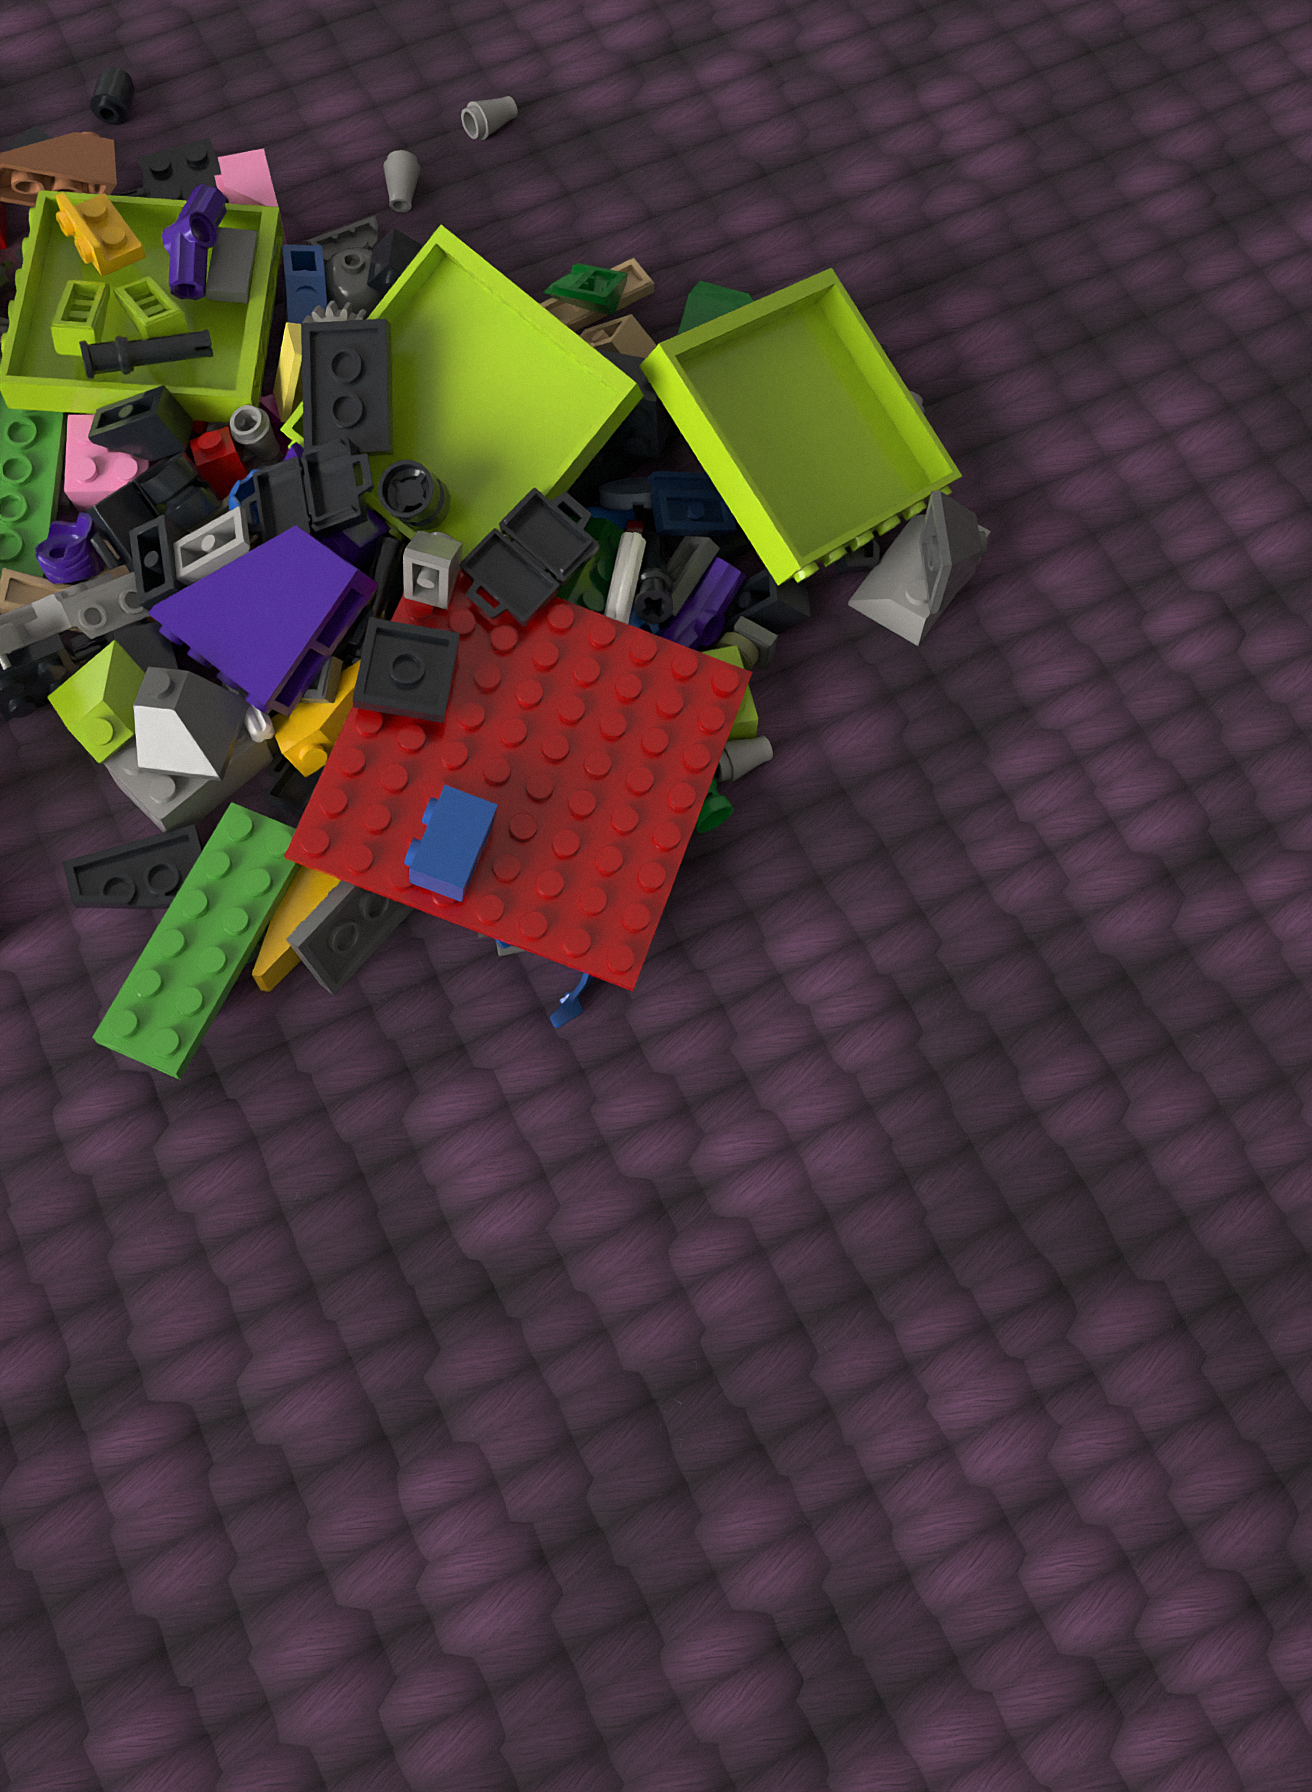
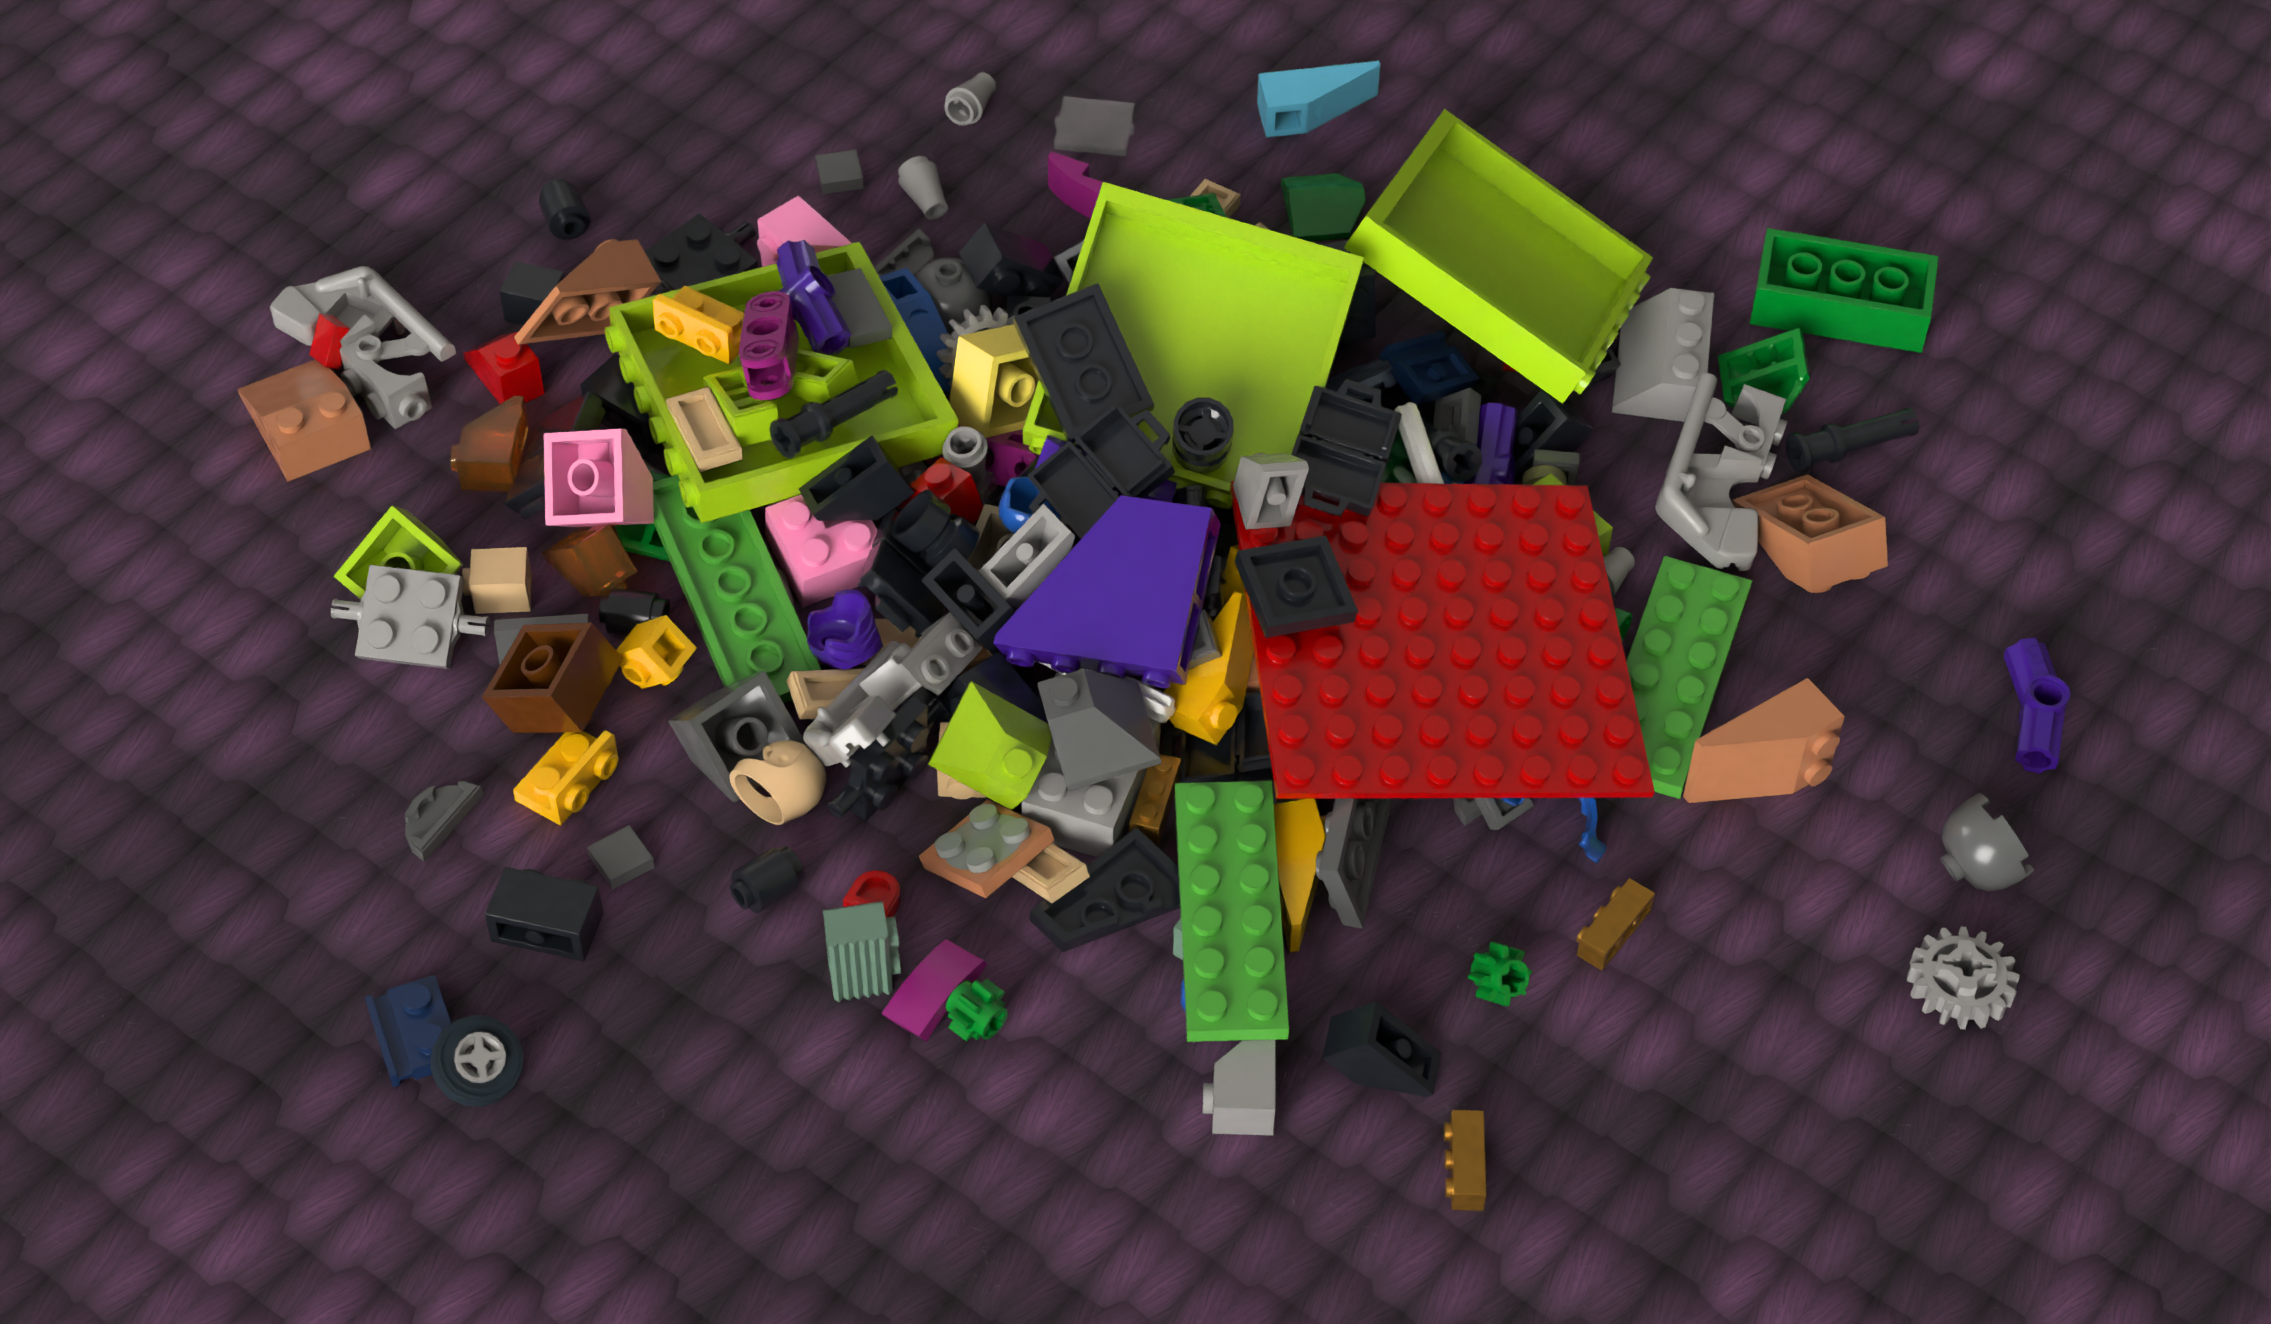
camera: 25 degrees left, 15 degrees down
blue brick [404,785,498,902] -> none
dark grey slope [919,491,987,614] -> none
none -> tan tile [666,387,743,472]
none -> magenta piece [739,291,799,400]
none -> dark grey tile [815,149,864,194]
none -> piece [919,799,1054,898]
none -> tan tile [1012,843,1090,903]
none -> magenta slope [1048,151,1103,219]
none -> clear piece [1054,96,1134,156]
none -> pearl gold piece [1129,754,1181,846]
none -> light grey slope [1203,1040,1275,1135]
none -> medium azure slope [1257,61,1380,138]
none -> black slope [1322,1001,1441,1097]
none -> pearl gold piece [1444,1110,1486,1211]
none -> green gear [1468,942,1532,1007]
none -> pearl gold piece [1576,878,1655,971]
none -> bright green plate [1626,556,1752,799]
none -> light grey piece [1655,373,1787,571]
none -> nougat slope [1683,678,1845,803]
none -> green slope [1718,328,1810,415]
none -> nougat slope [1732,474,1888,593]
none -> green brick [1750,228,1939,353]
none -> black pin [1786,408,1919,472]
none -> light grey gear [1907,926,2019,1029]
none -> dark grey cylinder [1940,792,2035,892]
none -> dark purple piece [2004,638,2070,774]

